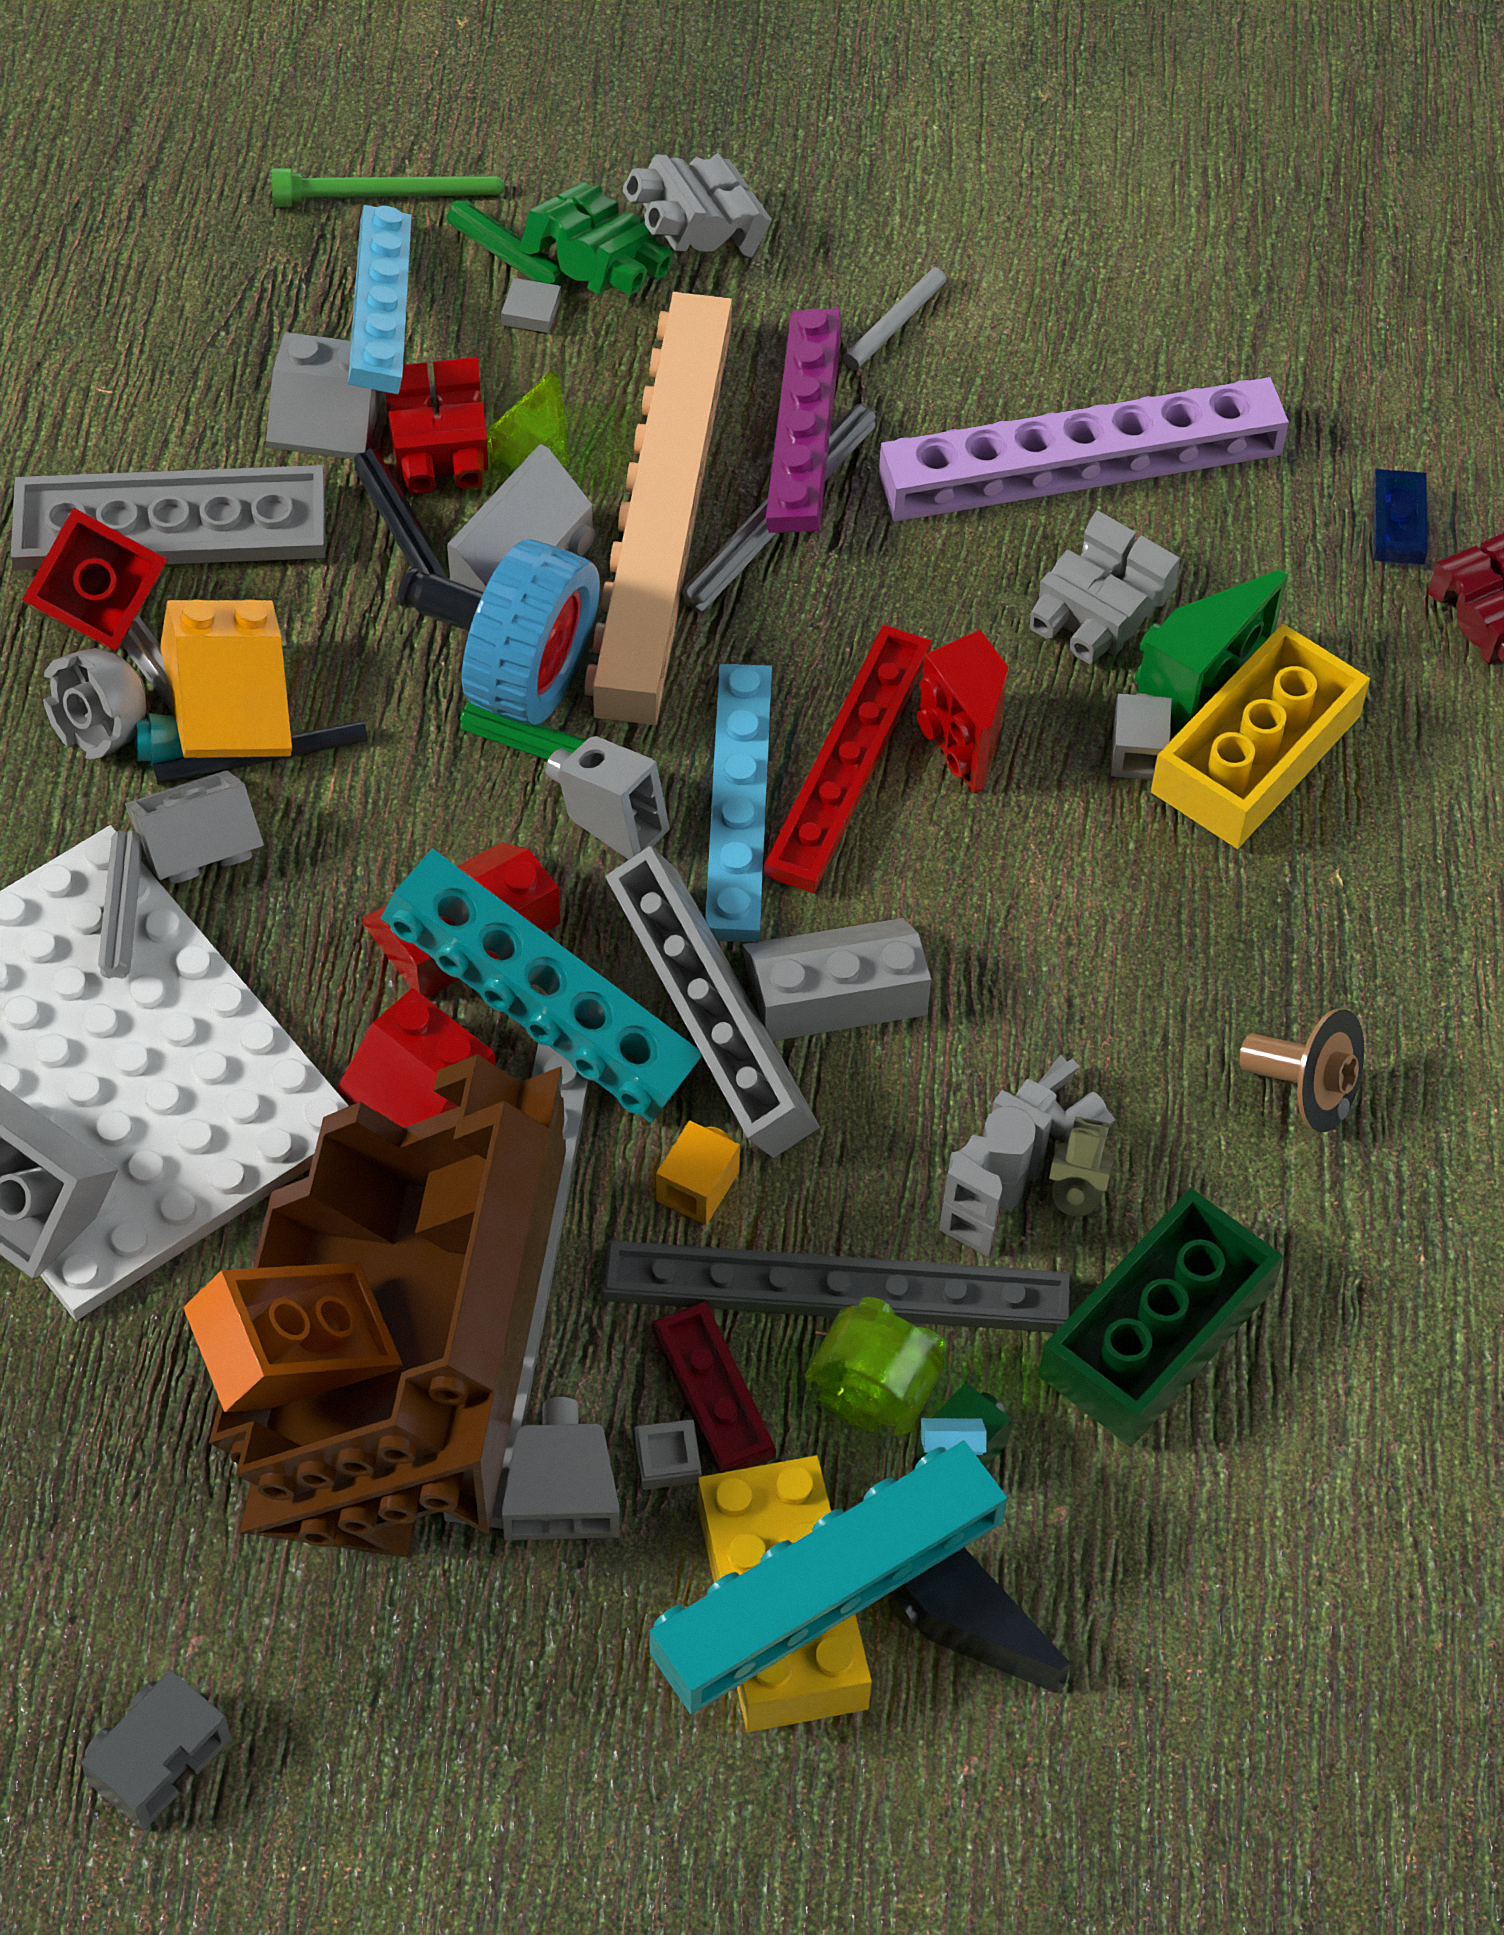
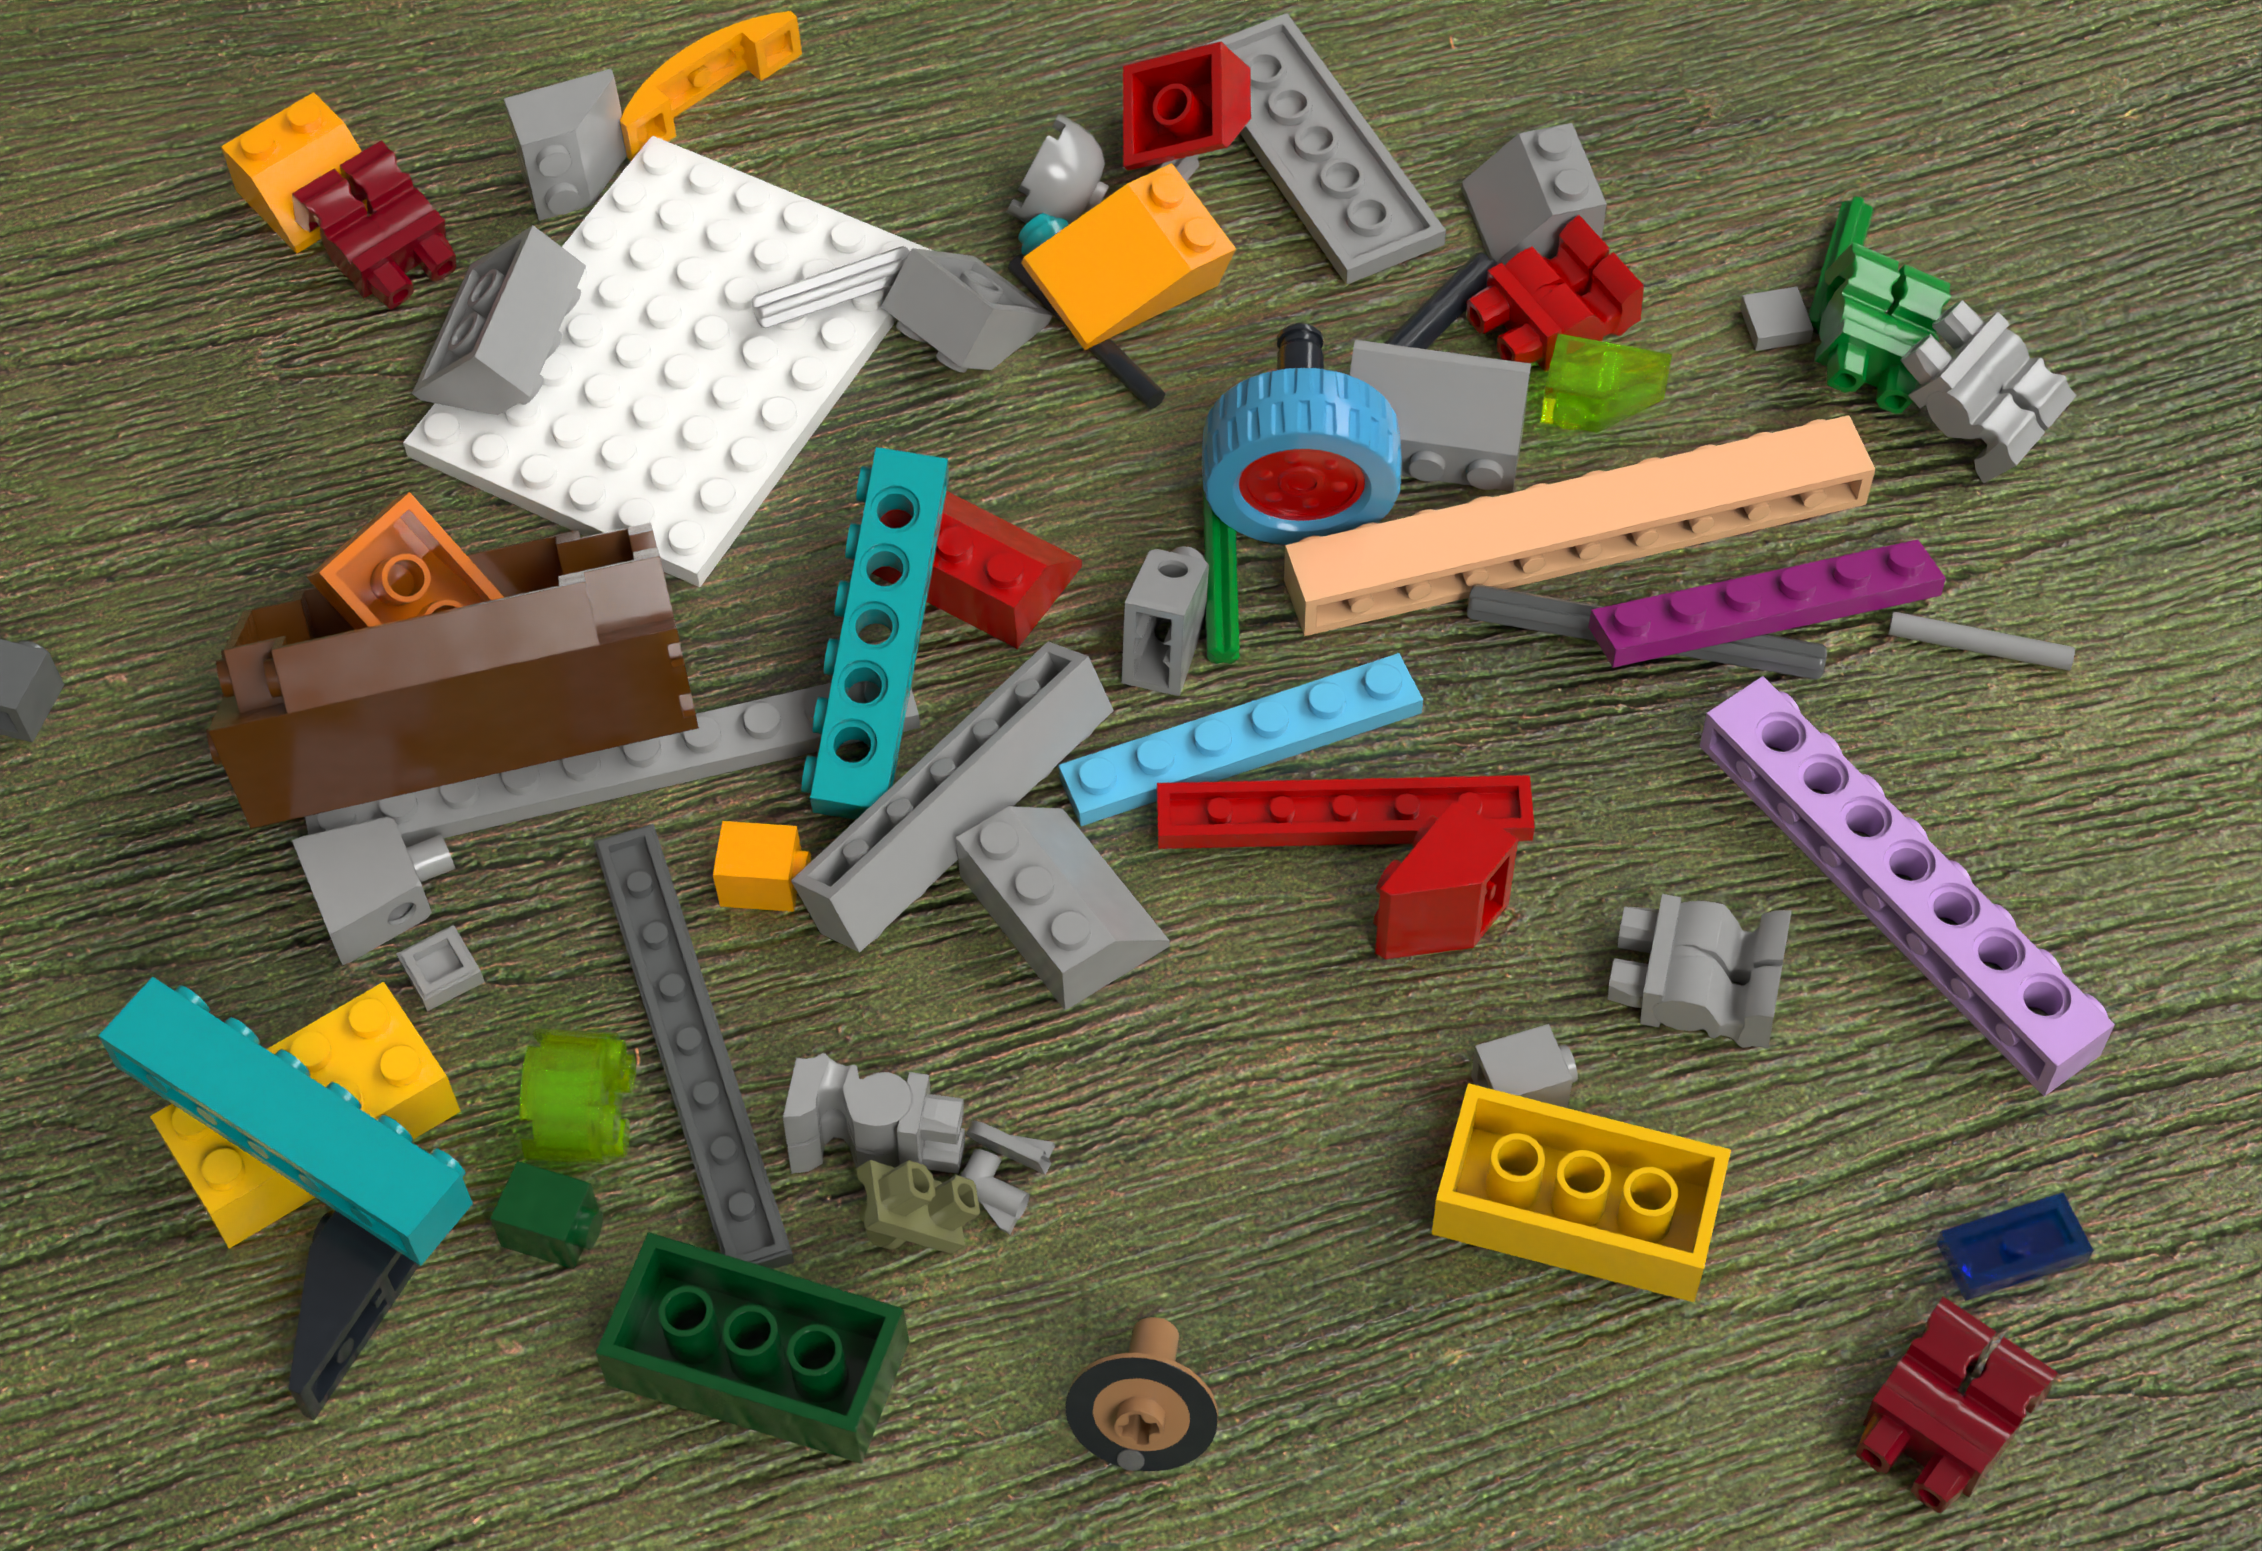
camera: 70 degrees right, 0 degrees up
bright green piece [272,168,504,208] -> none
red slope [337,987,495,1128] -> none
medium azure plate [348,205,412,394] -> none
dark red tile [652,1301,776,1473] -> none
medium azure tile [921,1418,987,1455] -> none
green slope [1134,569,1288,733] -> none

